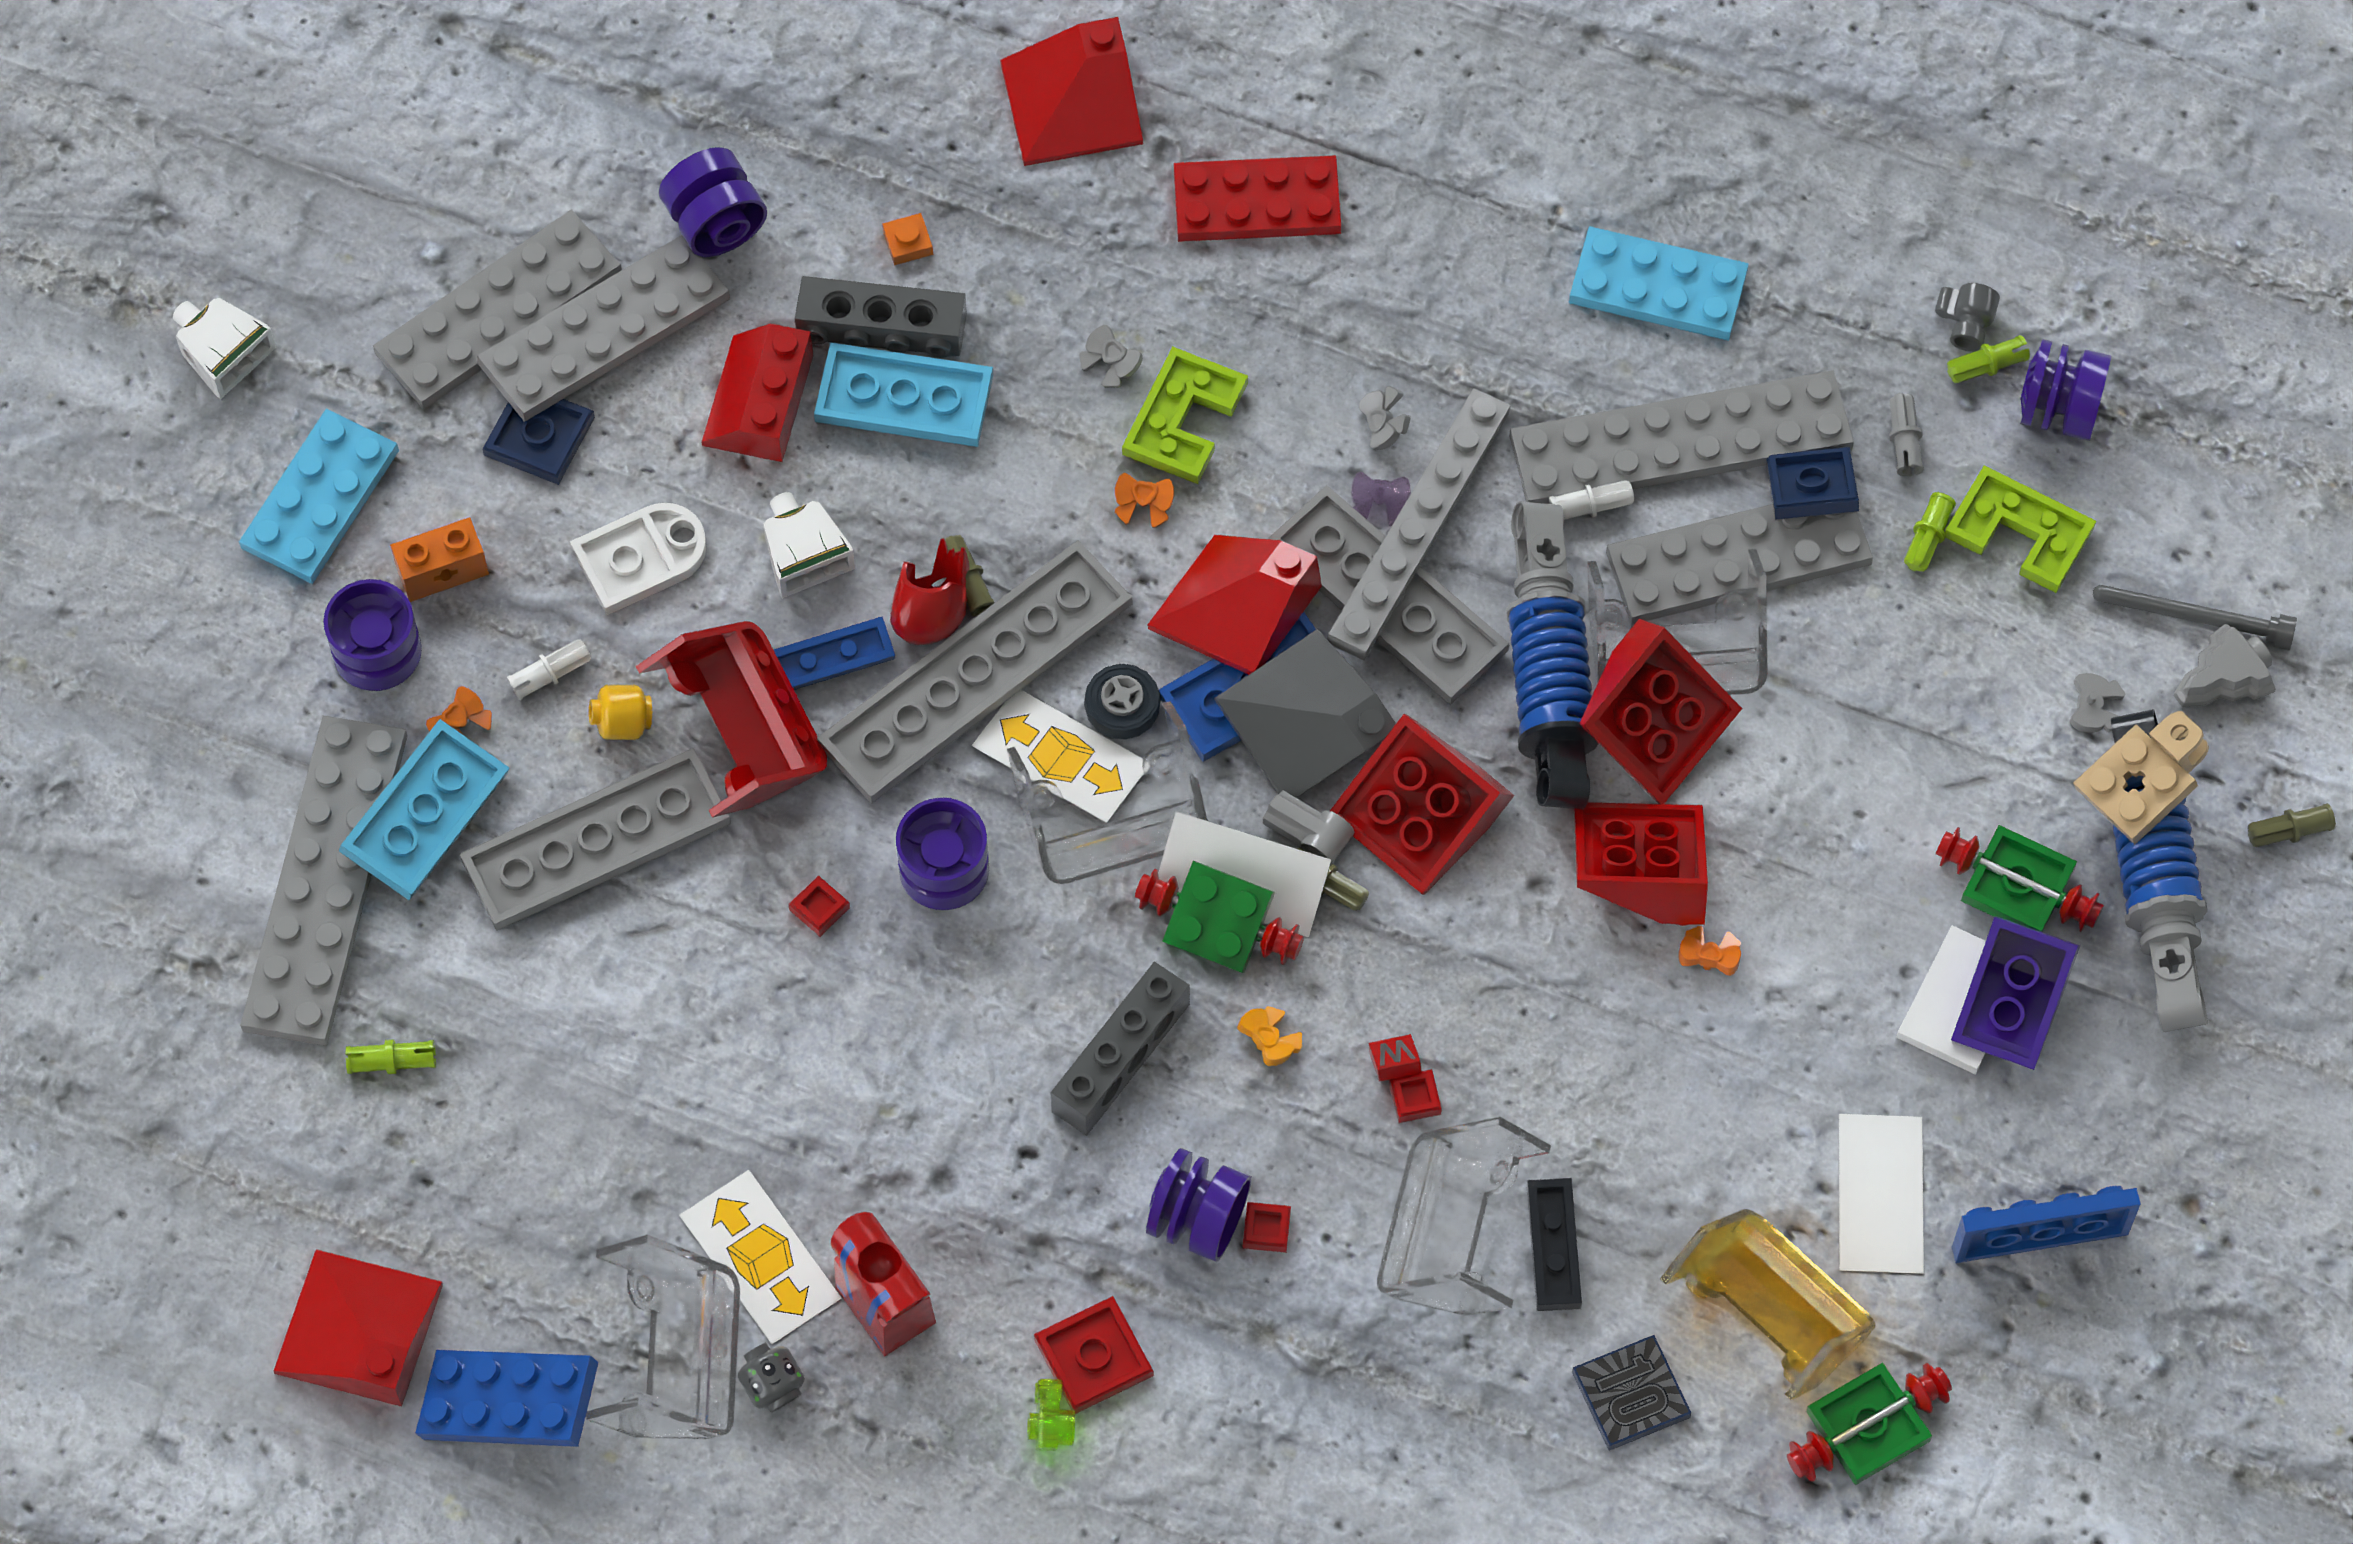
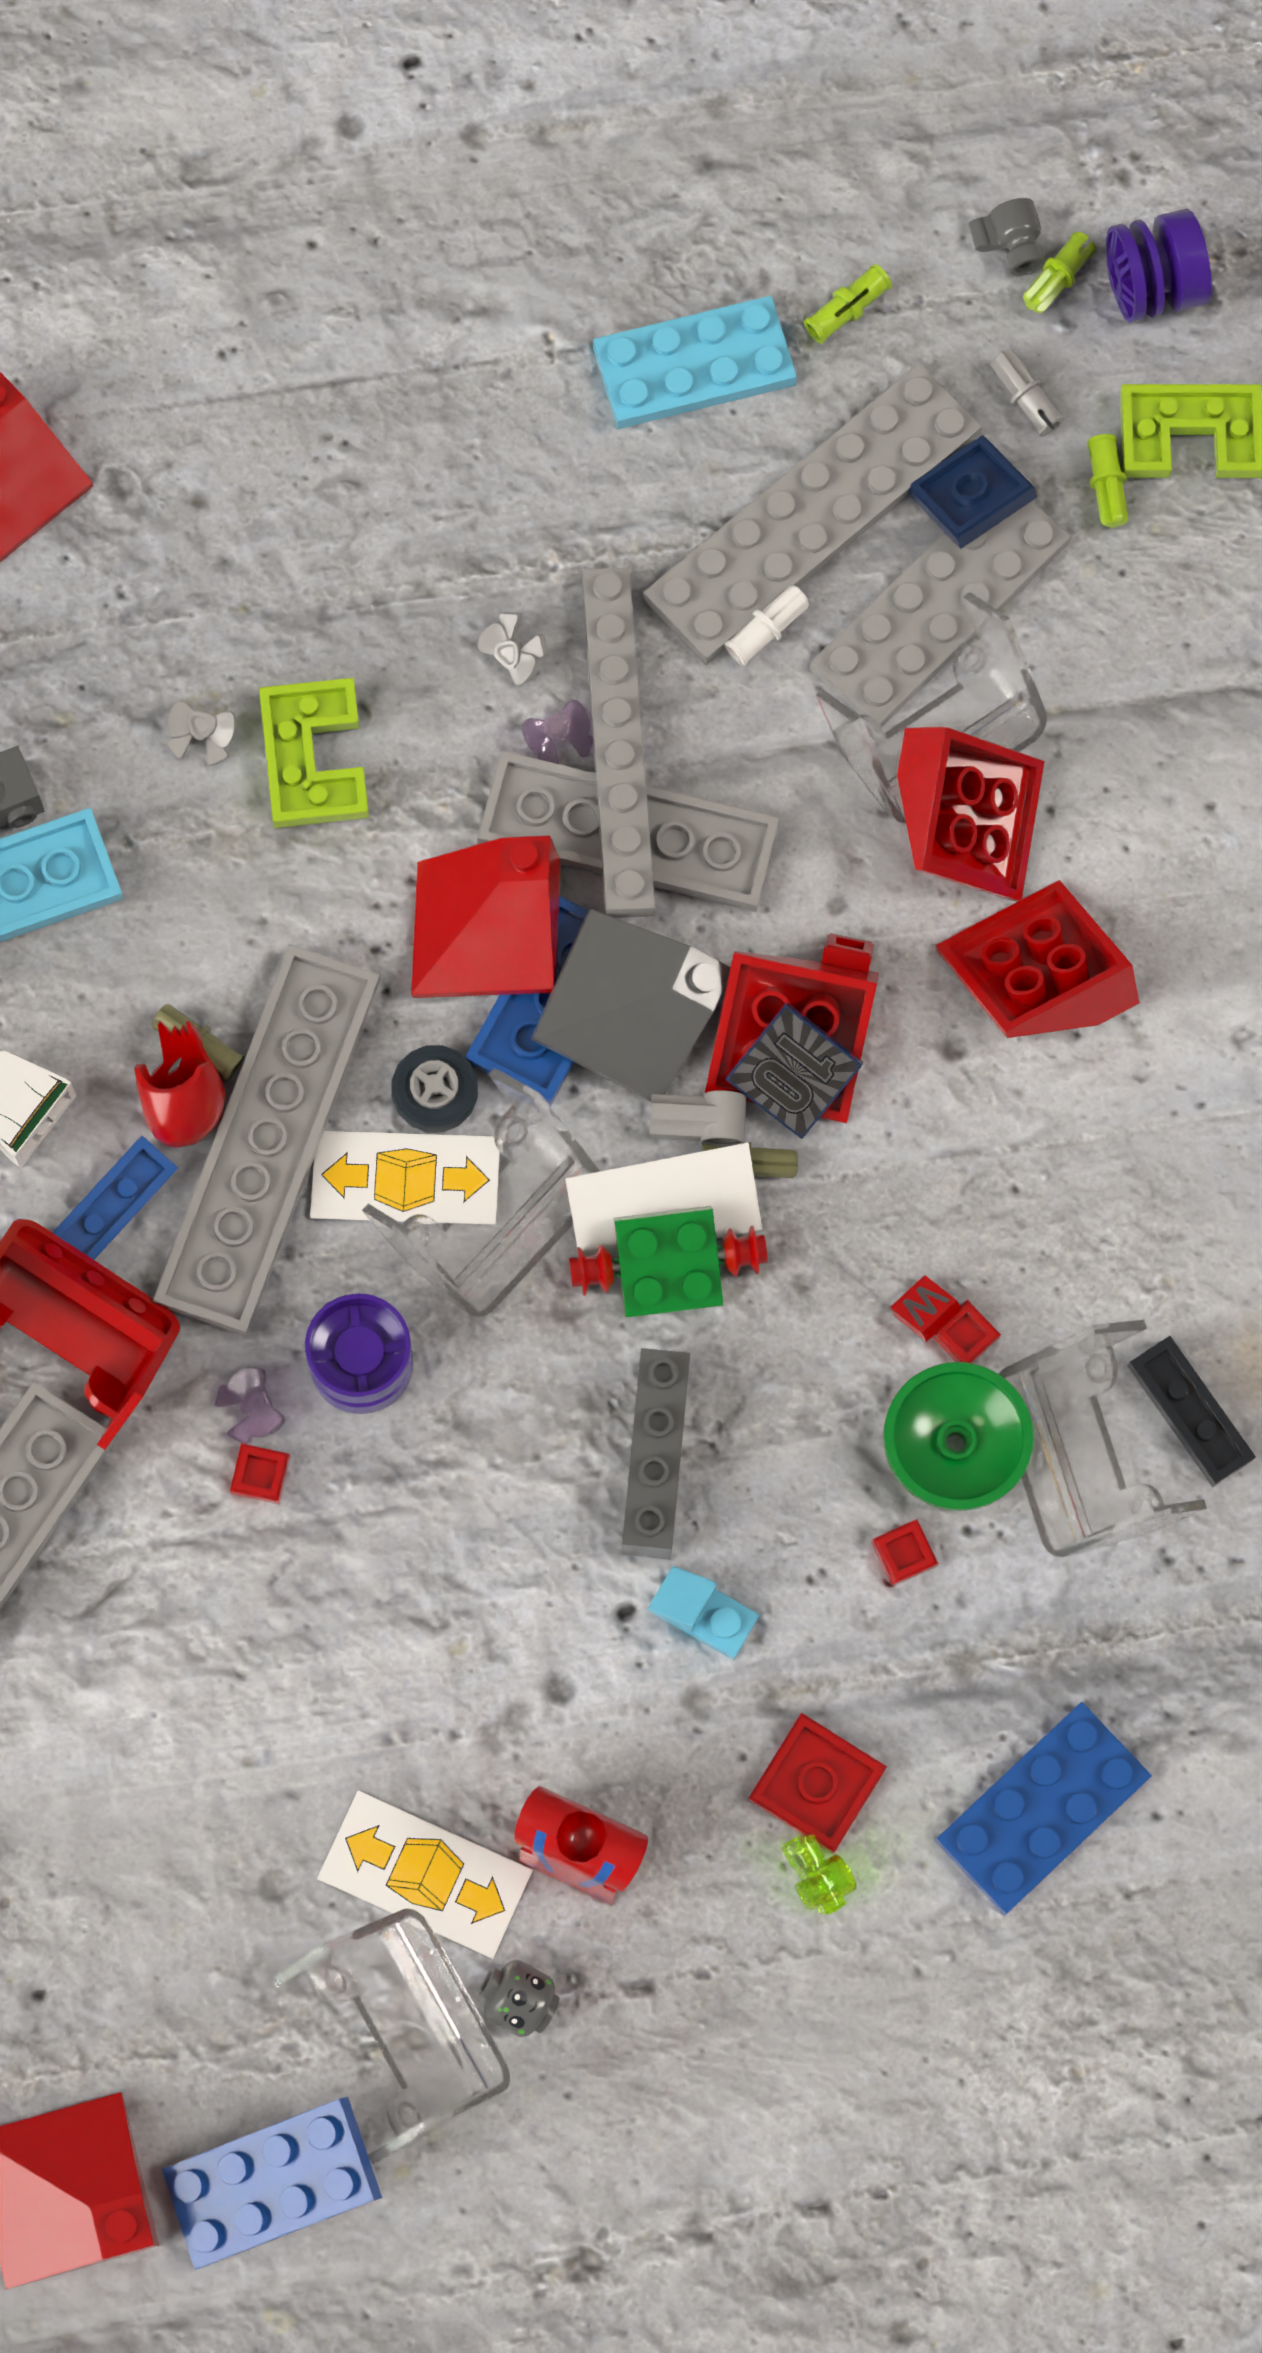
camera: 35 degrees left, 10 degrees up
orange piece [1115,473,1174,528] -> none
dark purple wheel [1146,1148,1252,1262] -> none
red plate [1174,155,1341,242] -> none
light orange piece [1237,1006,1302,1066] -> none
piece [1506,501,1599,809] -> none
orange piece [1678,926,1741,976] -> none
none -> clear purple piece [215,1367,286,1444]
none -> medium azure slope [647,1566,760,1661]
none -> tile [725,1002,863,1139]
none -> lime pin [803,264,893,344]
none -> red tile [821,933,874,973]
none -> green dish [883,1362,1034,1511]
none -> blue plate [934,1702,1152,1916]

